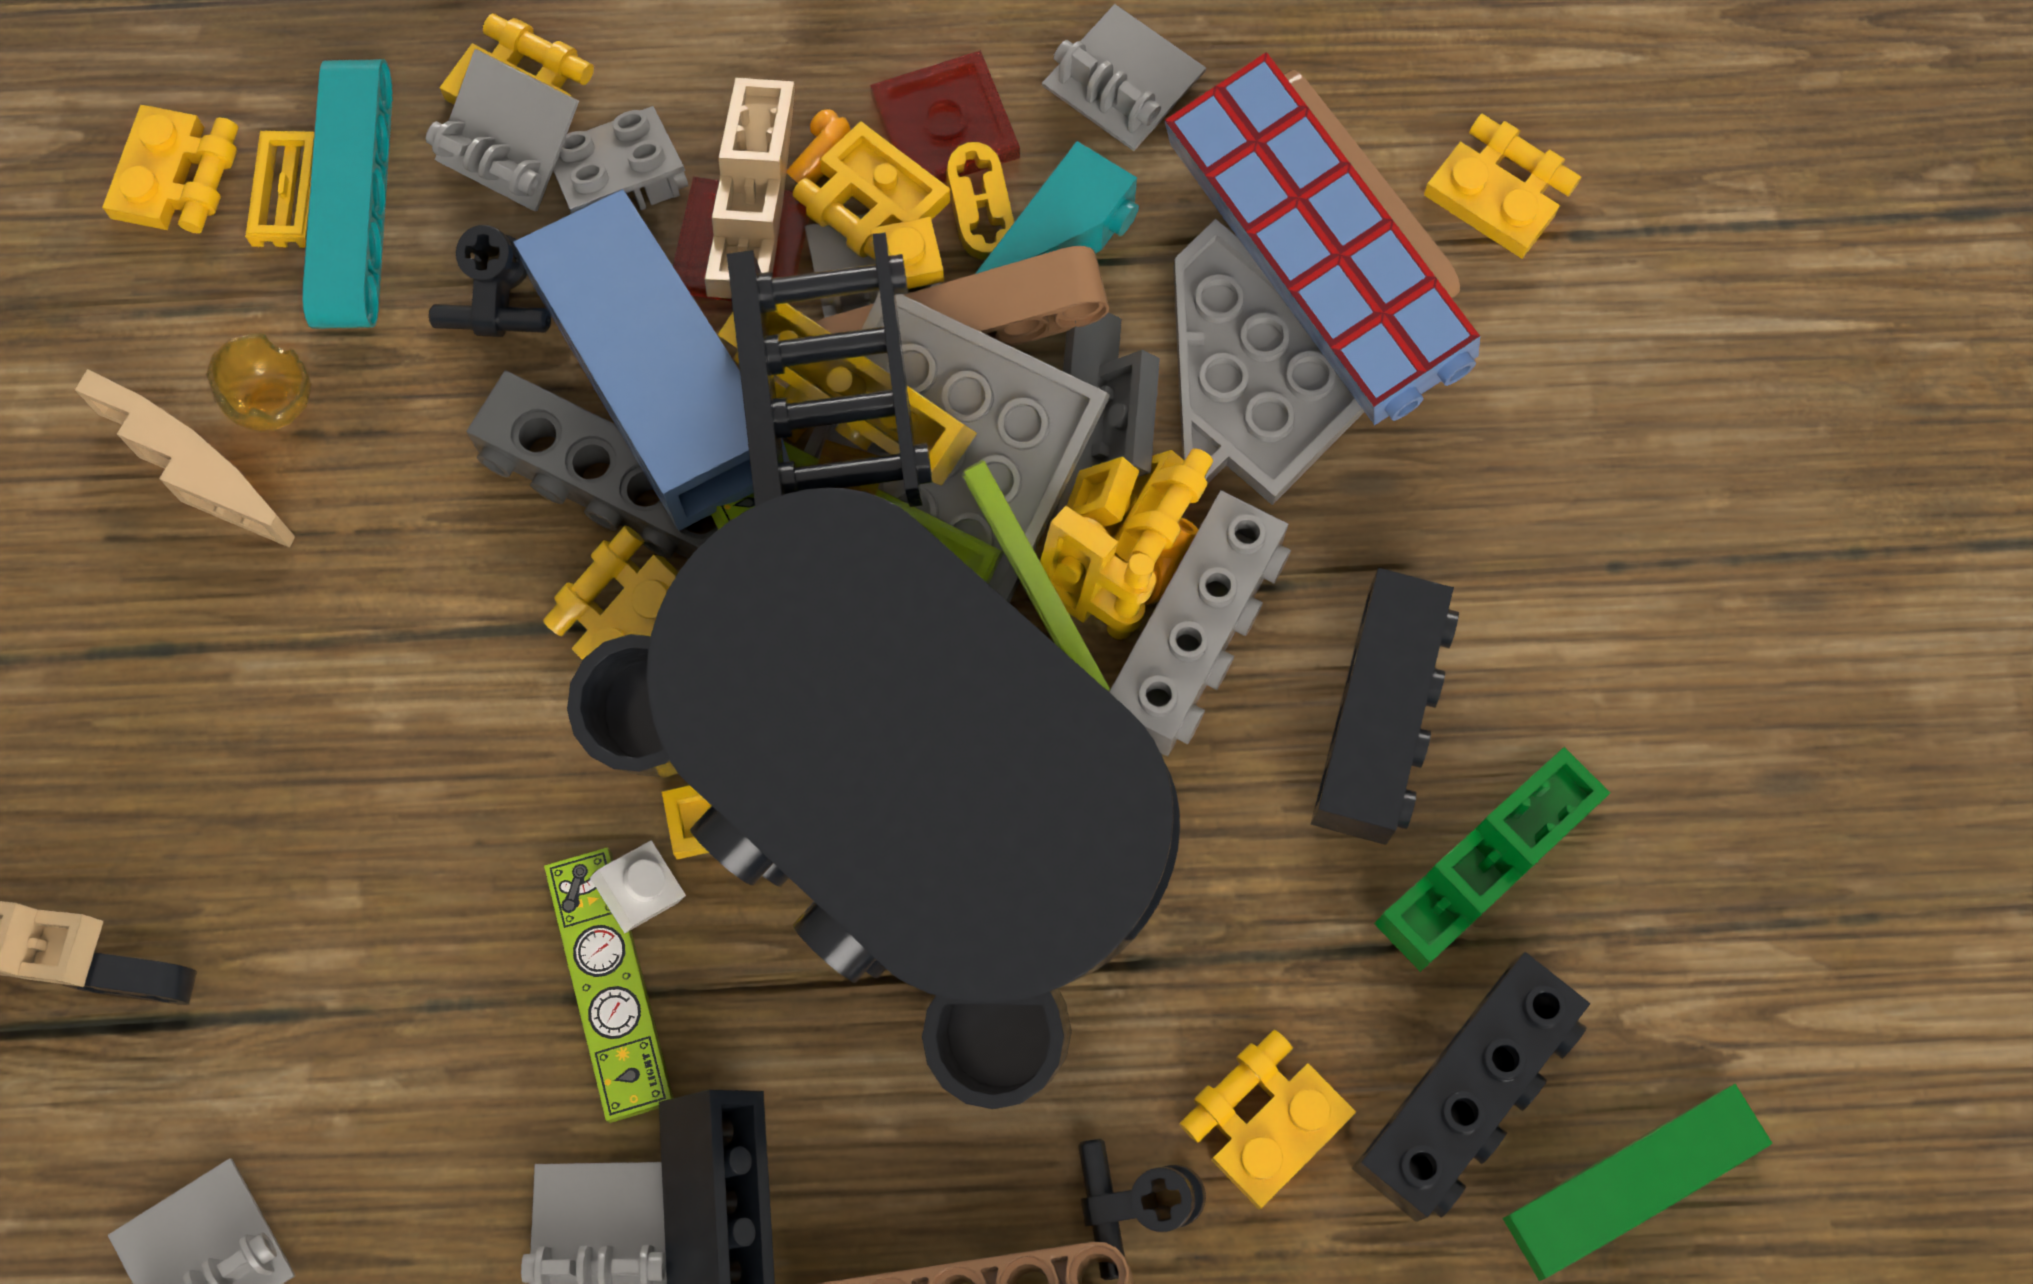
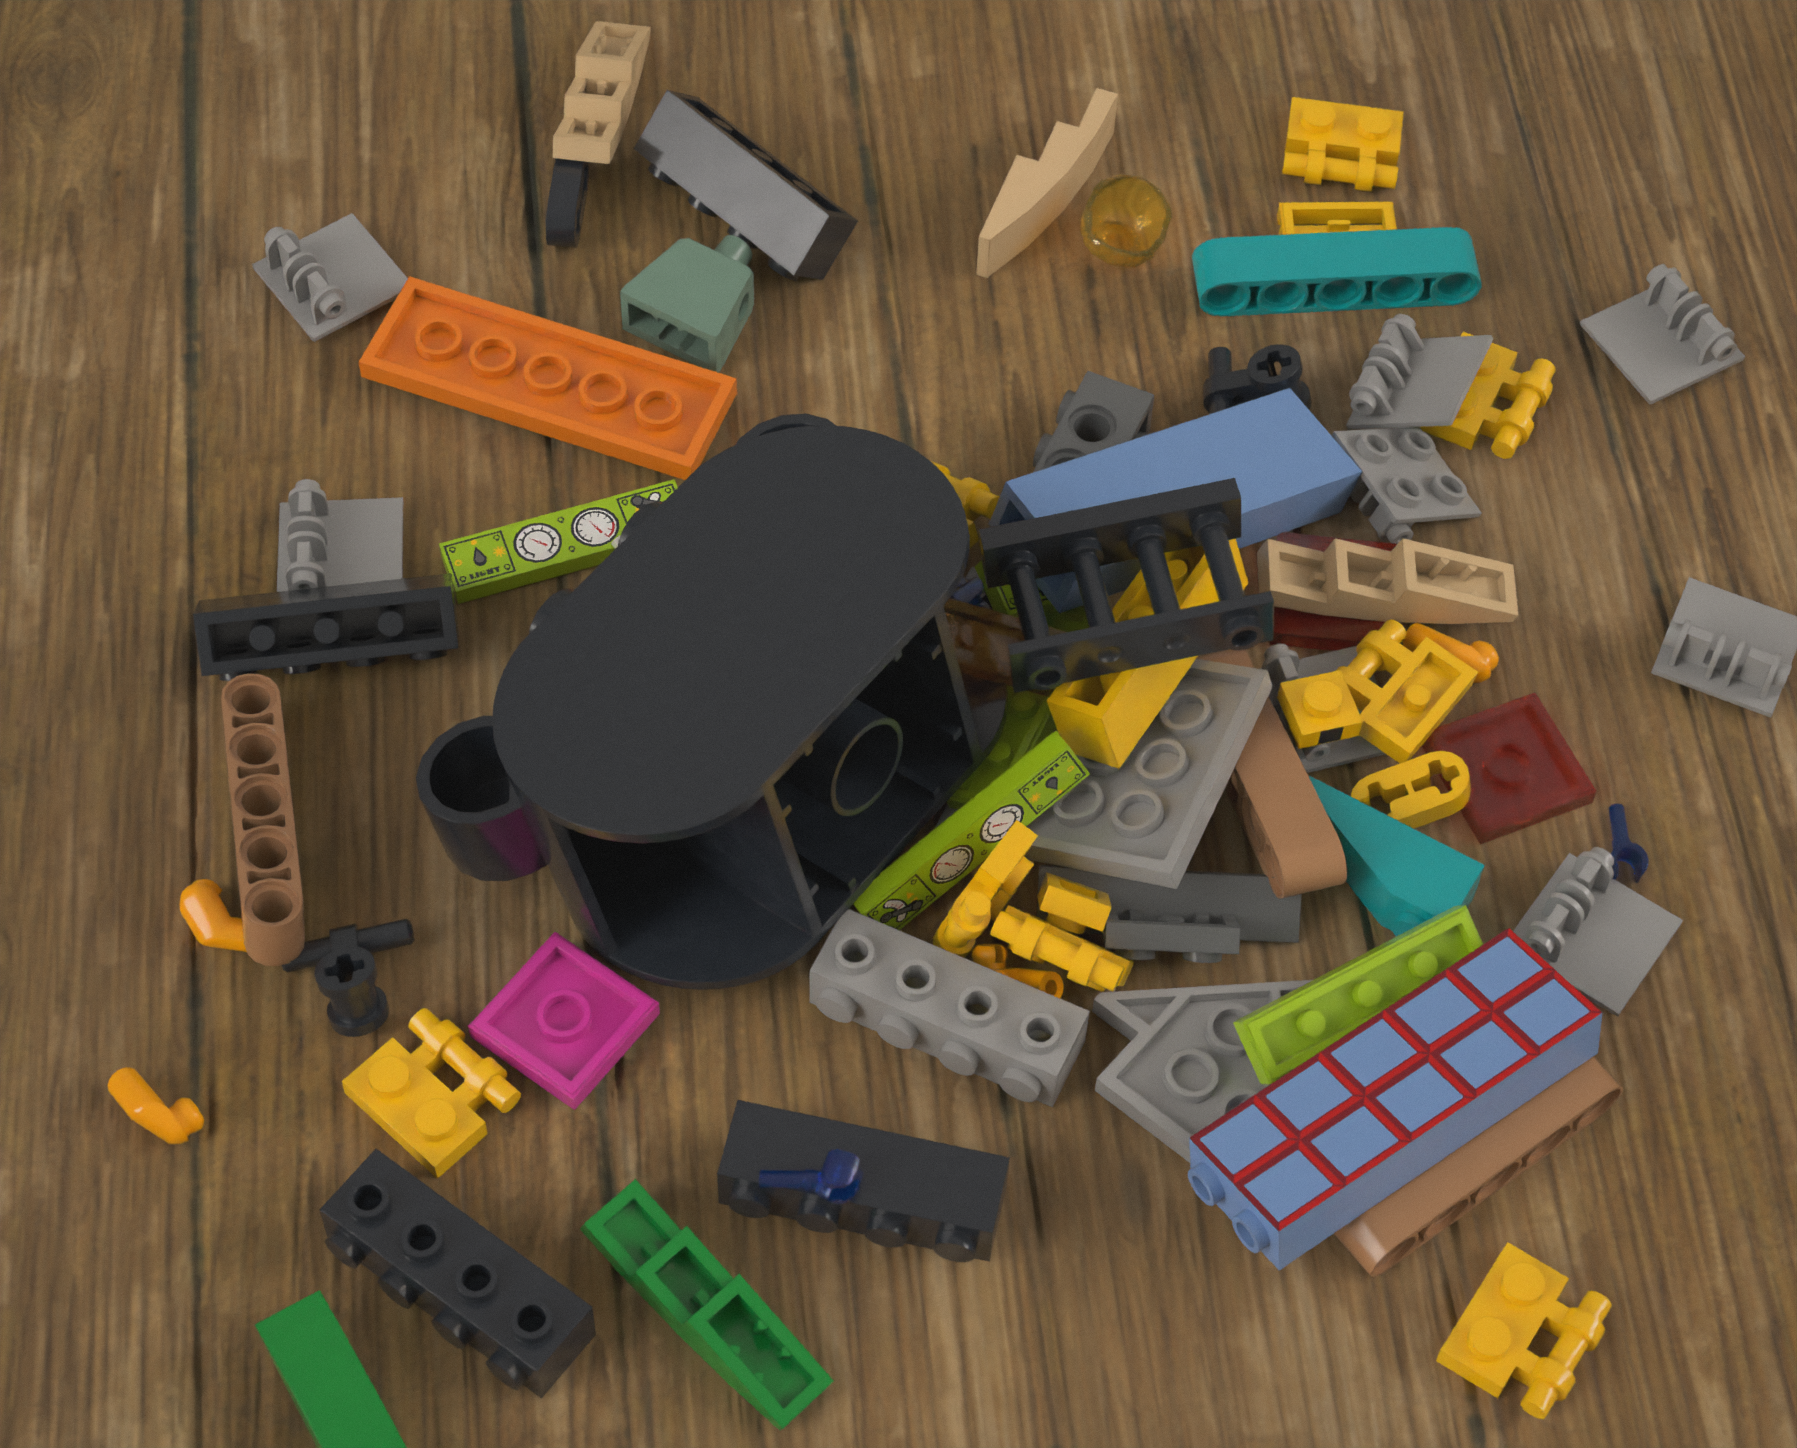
camera: 85 degrees right, 15 degrees down
none -> orange plate [359,276,737,480]
none -> dark pink plate [468,932,660,1110]
none -> sand green torso [620,235,754,373]
none -> brick [634,90,858,281]
none -> clear blue hand [759,1150,863,1204]
none -> lime tile [1233,905,1483,1084]
none -> clear blue hand [1608,804,1649,884]

